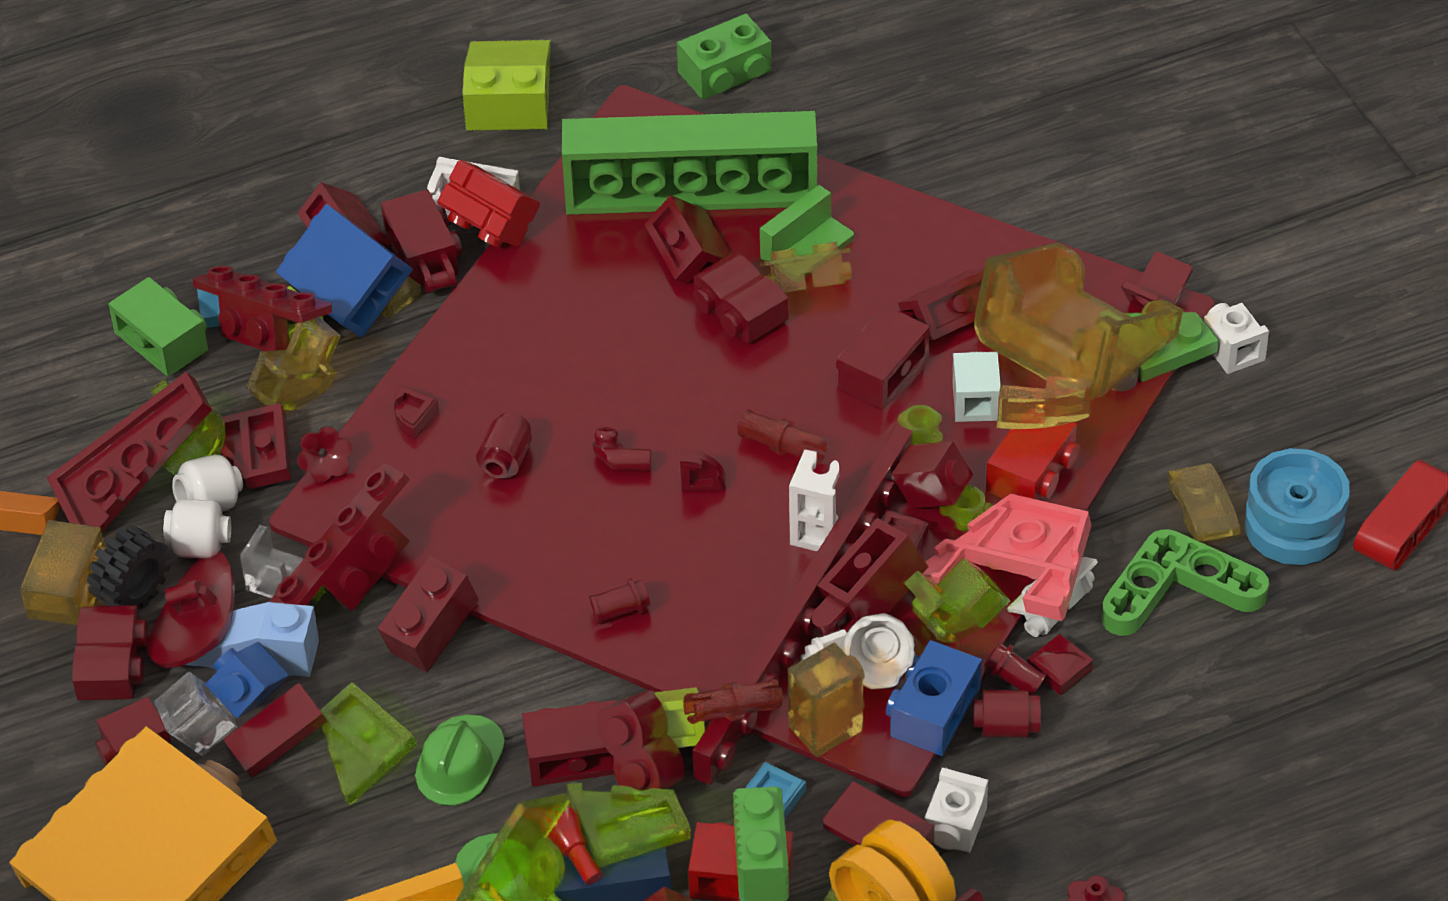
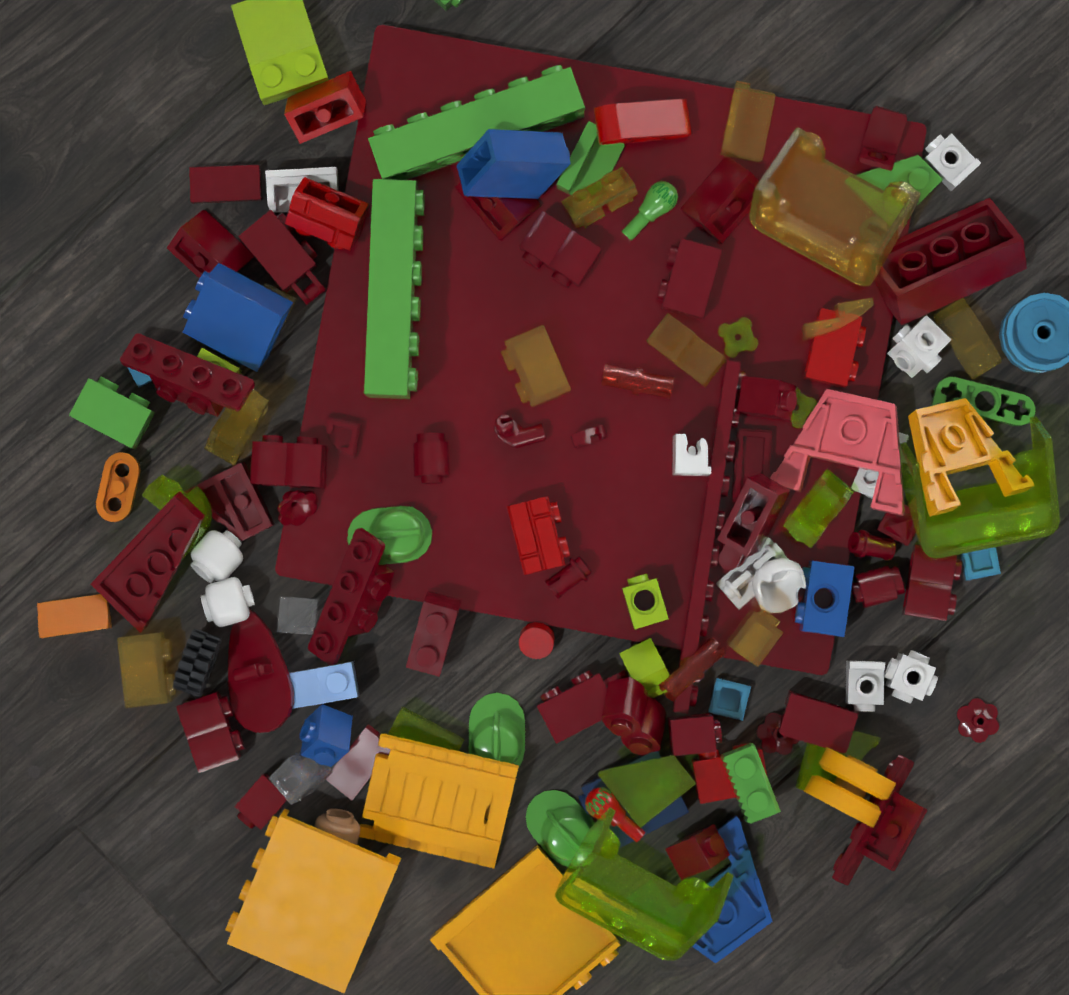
camera: 15 degrees left, 40 degrees up
light aqua brick [952,352,1001,422] -> none
none -> orange plate [96,452,141,522]
none -> dark red tile [189,165,262,204]
none -> dark red brick [250,435,327,488]
none -> red brick [284,71,366,144]
none -> bright green piece [347,506,432,565]
none -> light orange door [359,734,519,868]
none -> bright green brick [364,179,425,399]
none -> blue brick [457,129,571,199]
none -> clear yellow brick [501,325,571,408]
none -> red brick [507,496,570,575]
none -> red tile [519,622,555,659]
none -> beam [594,99,692,145]
none -> bright green piece [622,181,678,241]
none -> lime brick [622,574,669,629]
none -> clear yellow slope [647,313,727,387]
none -> dark red brick [667,713,722,756]
none -> clear yellow panel [720,81,775,162]
none -> dark red plant [756,712,800,755]
none -> dark red slope [865,198,1027,326]
none -> white brick [884,650,938,704]
none -> white brick [887,315,951,378]
none -> clear neon green windscreen [900,416,1060,558]
none -> dark red brick [902,545,962,621]
none -> light orange wing [908,398,1035,517]
none -> dark azure tile [958,539,1001,581]

